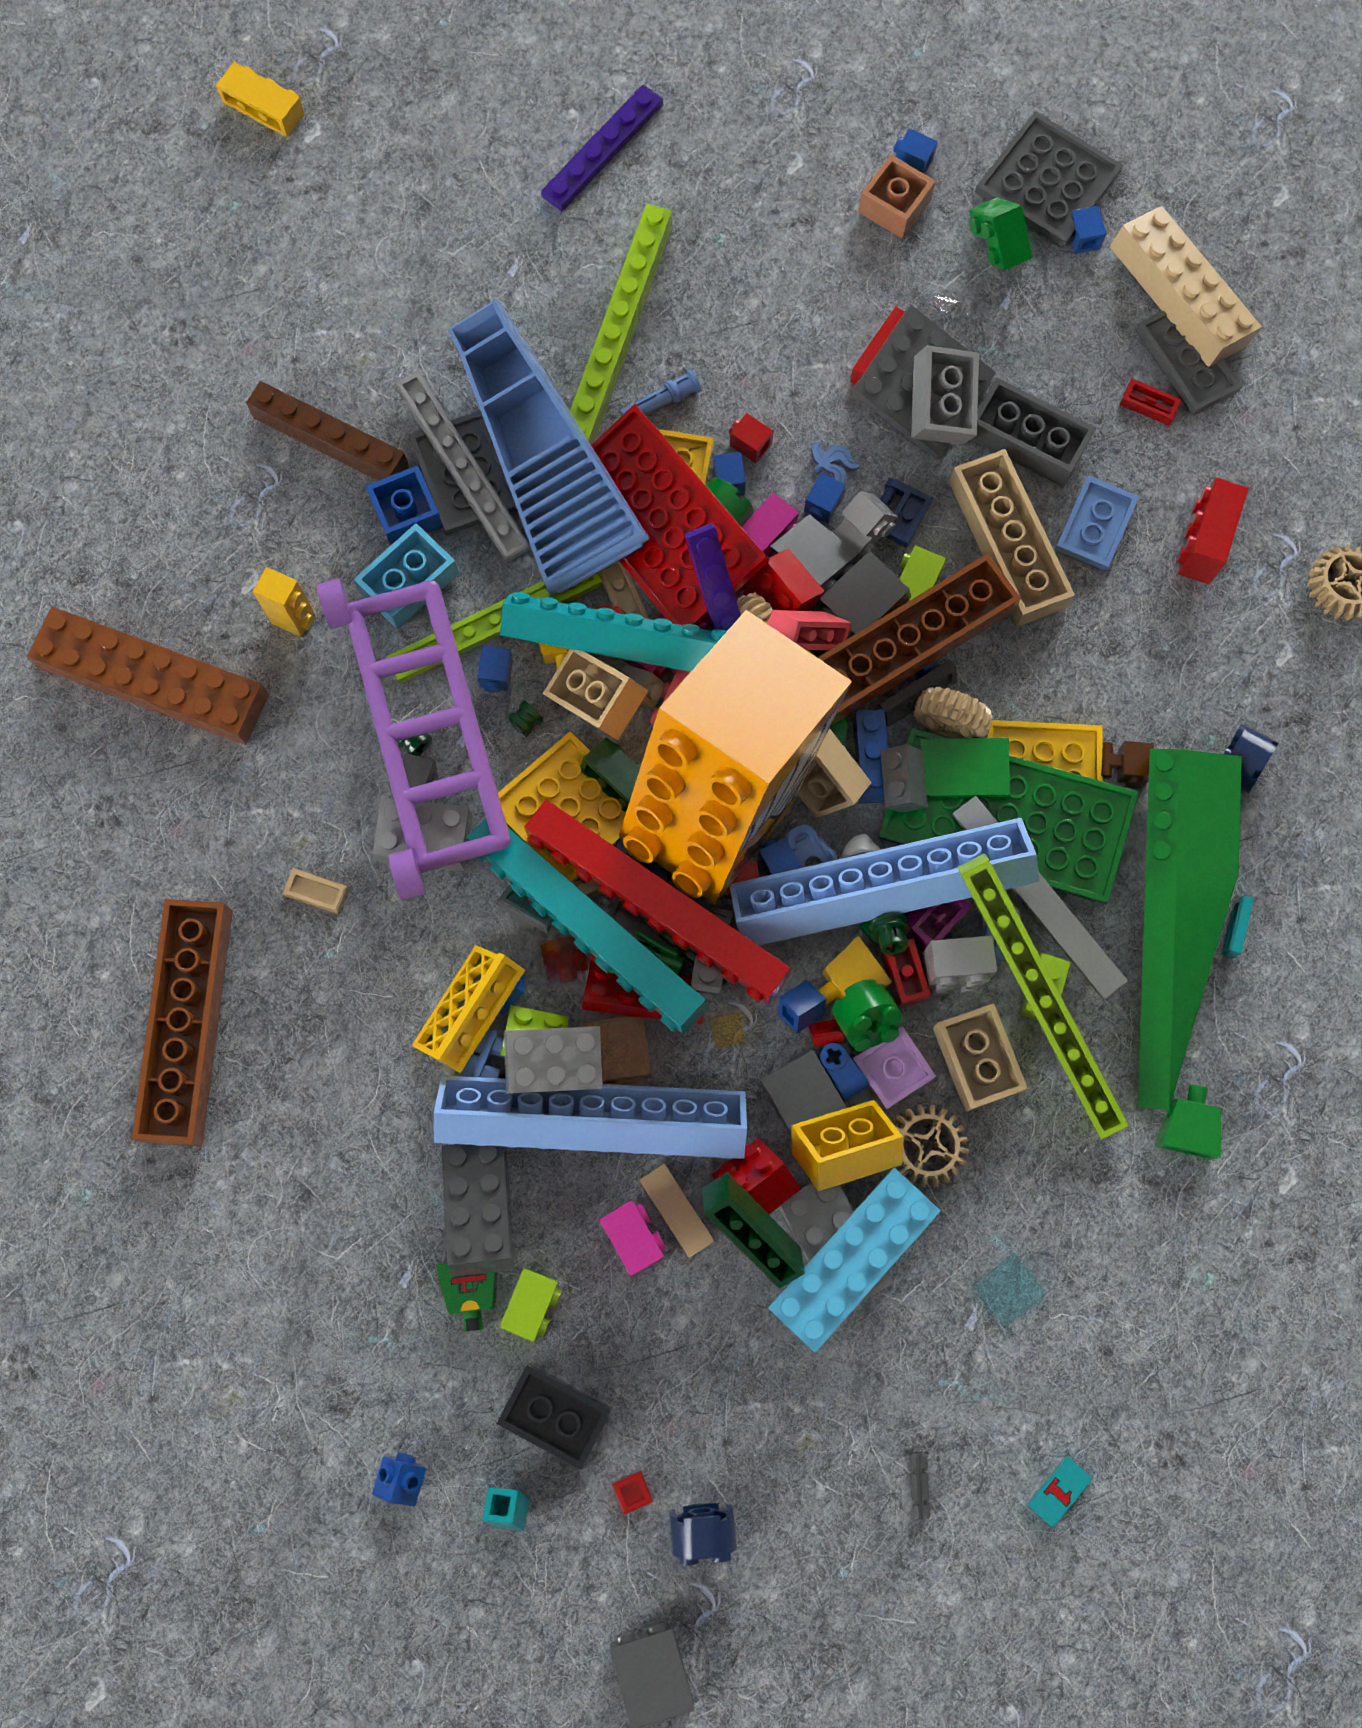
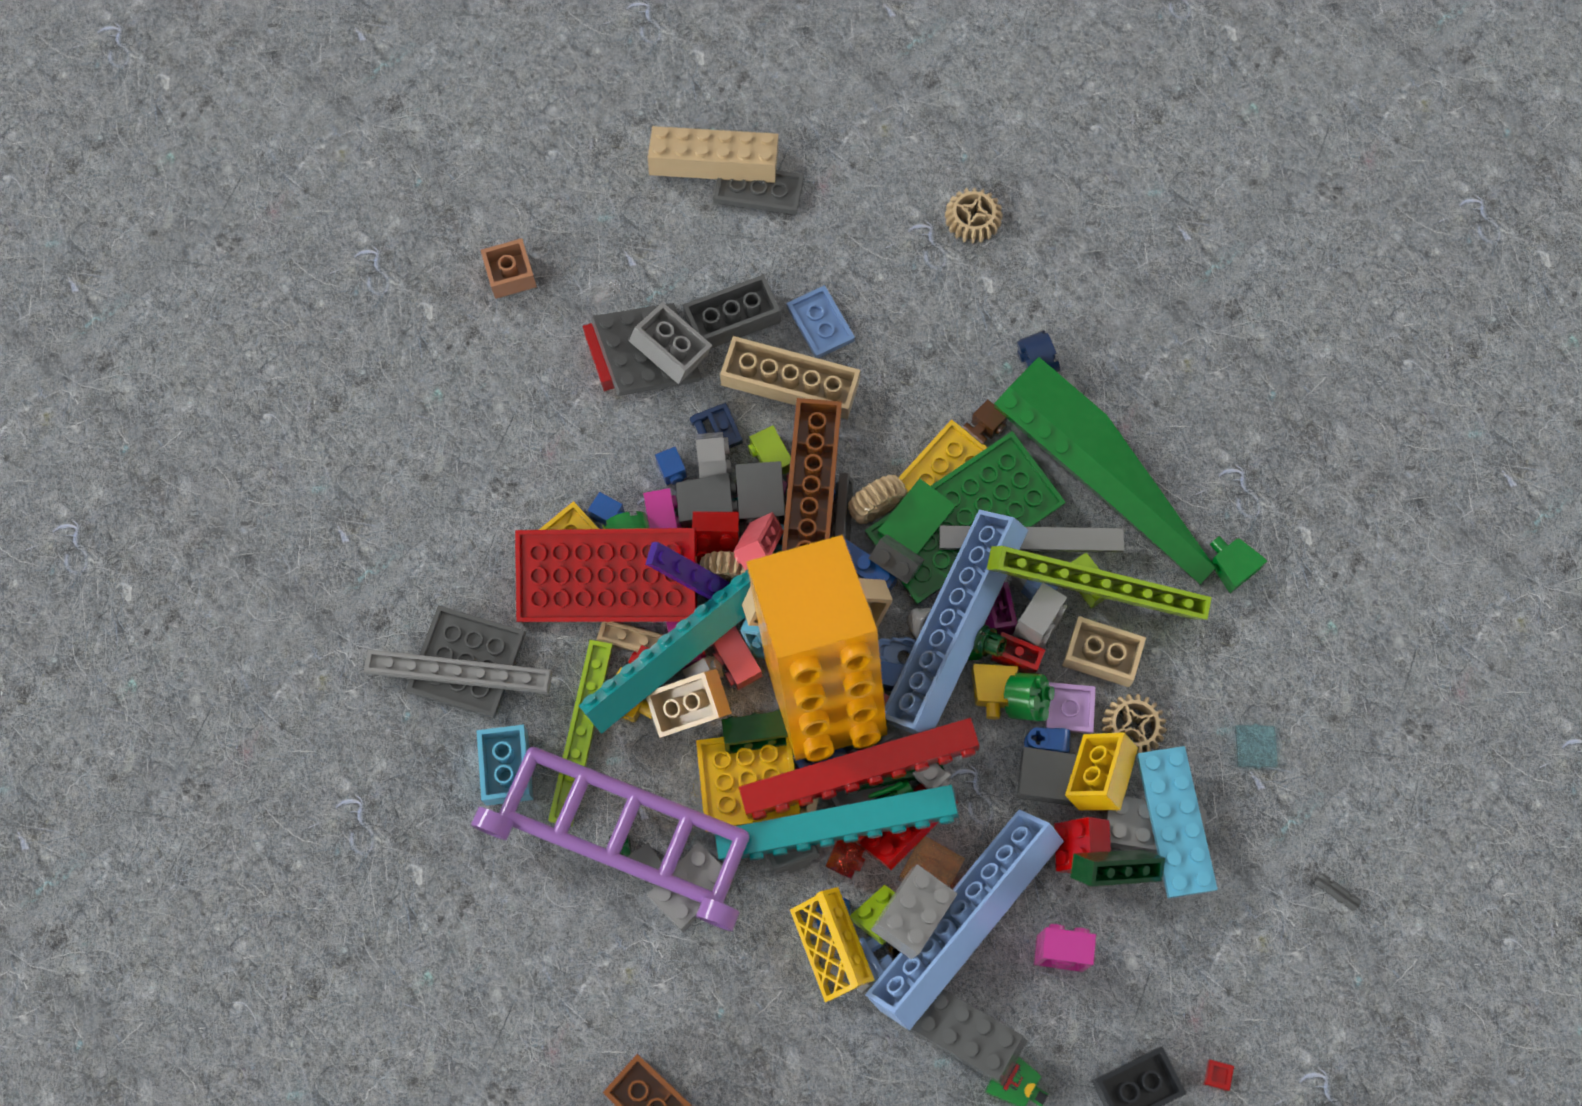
camera: 50 degrees left, 5 degrees down
dark orange brick [27,606,269,745] -> none
yellow brick [216,62,305,137] -> none
reddish brown brick [246,380,409,481] -> none
yellow brick [252,567,315,637] -> none
tan tile [282,868,349,915] -> none
blue brick [366,465,443,546] -> none
medium blue brick [448,300,650,596] -> none
blue brick [477,646,513,693] -> none
lime brick [499,1268,563,1342] -> none
dark green wheel [507,700,543,737] -> none
dark purple plate [541,84,663,212] -> none
lime brick [570,203,672,445] -> none
medium blue pin [619,369,701,416] -> none
tan tile [639,1163,715,1258] -> none
dark blue brick [669,1503,737,1566] -> none
clear yellow tile [710,1013,745,1049] -> none
red brick [729,413,774,463] -> none
blue panel [778,980,826,1034] -> none
red tile [808,1019,844,1047] -> none
medium blue piece [811,442,859,484] -> none
blue brick [893,128,938,174] -> none
green brick [969,198,1033,271] -> none
dark grey plate [975,111,1124,248] -> none
teal tile [1026,1456,1093,1528] -> none
blue panel [1071,206,1106,254] -> none
red tile [1119,378,1182,426] -> none
red brick [1176,477,1249,585] -> none
teal tile [1222,895,1254,959] -> none

